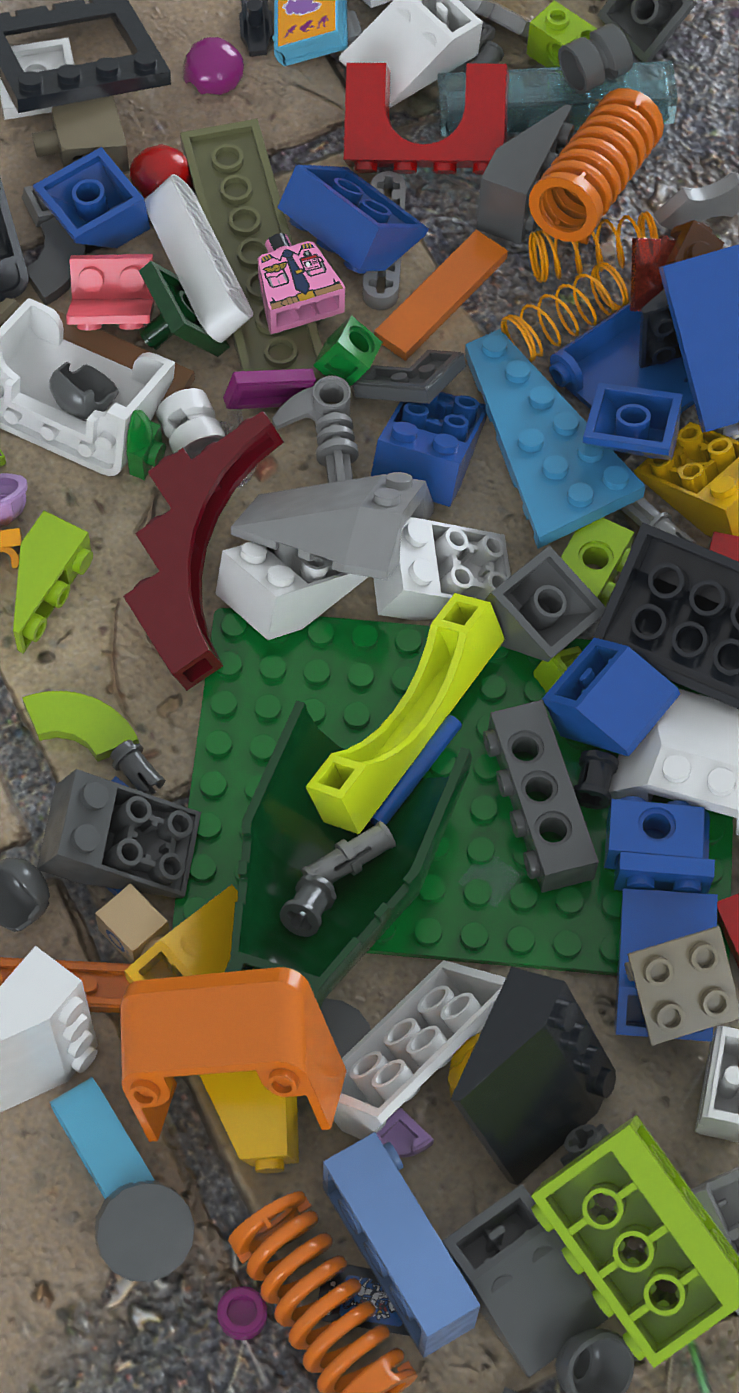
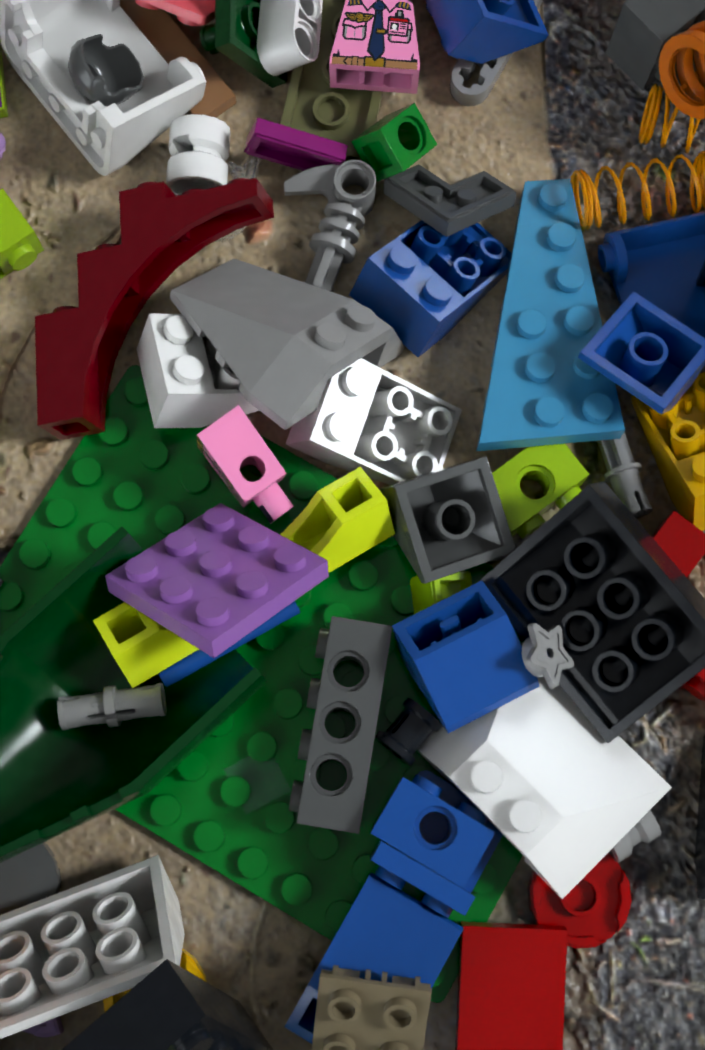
camera: 25 degrees right, 15 degrees up
green plate [127,409,166,480] -> none
dark grey bush [280,874,337,937] -> none
orange tile [374,229,508,361] -> none
none -> medium lavender plate [105,503,329,658]
none -> bright pink torso [197,405,294,524]
none -> light grey plate [522,623,574,689]

